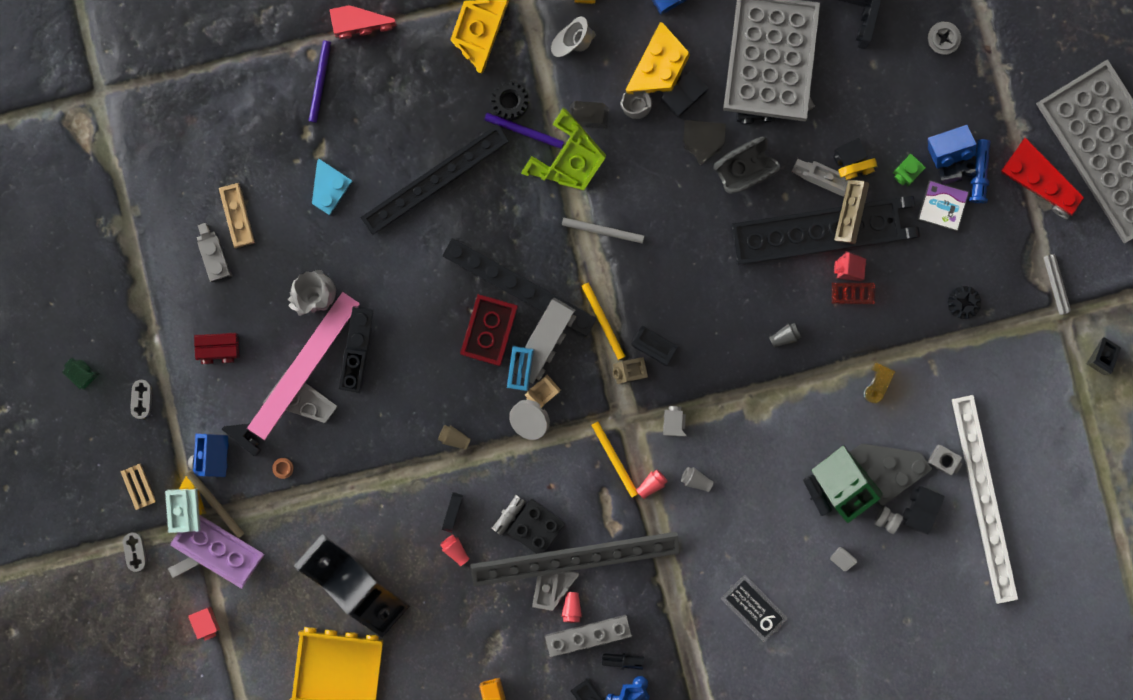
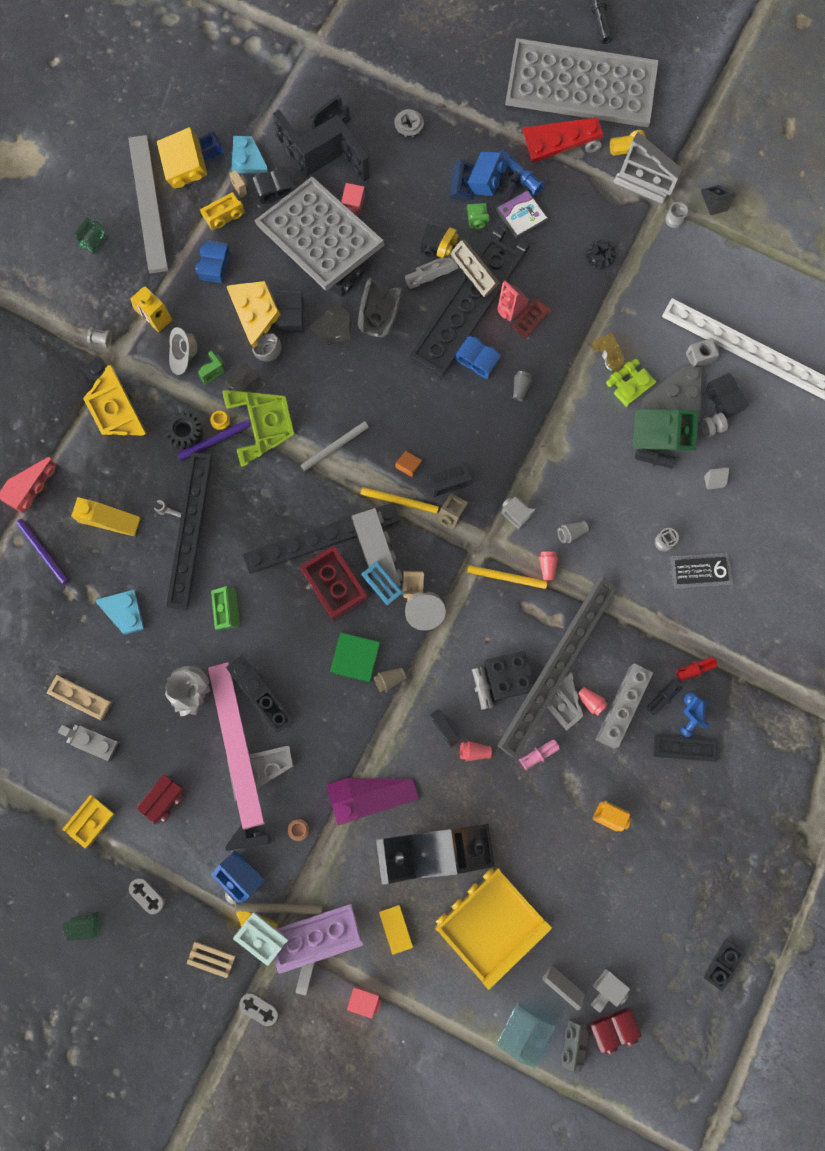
camera: 55 degrees left, 10 degrees down
none -> yellow plate [62,795,115,849]
none -> yellow slope [71,497,141,537]
none -> light grey hand [154,500,181,518]
none -> bright green bracket [198,351,225,385]
none -> yellow plate [210,411,230,430]
none -> bright green slope [211,586,240,630]
none -> magenta wedge [327,778,419,825]
none -> green tile [330,632,380,683]
none -> coral brick [341,183,365,216]
none -> yellow tile [379,905,413,955]
none -> orange slope [396,451,422,477]
none -> dark blue slope [450,159,475,200]
none -> blue brick [455,336,501,379]
none -> bright pink axle [519,740,560,771]
none -> lime plate [606,359,656,407]
none -> yellow piece [610,130,646,156]
none -> light grey wedge [619,131,682,195]
none -> light grey wheel [655,528,679,552]
none -> light grey wheel [665,202,688,228]
none -> red axle [676,657,718,682]

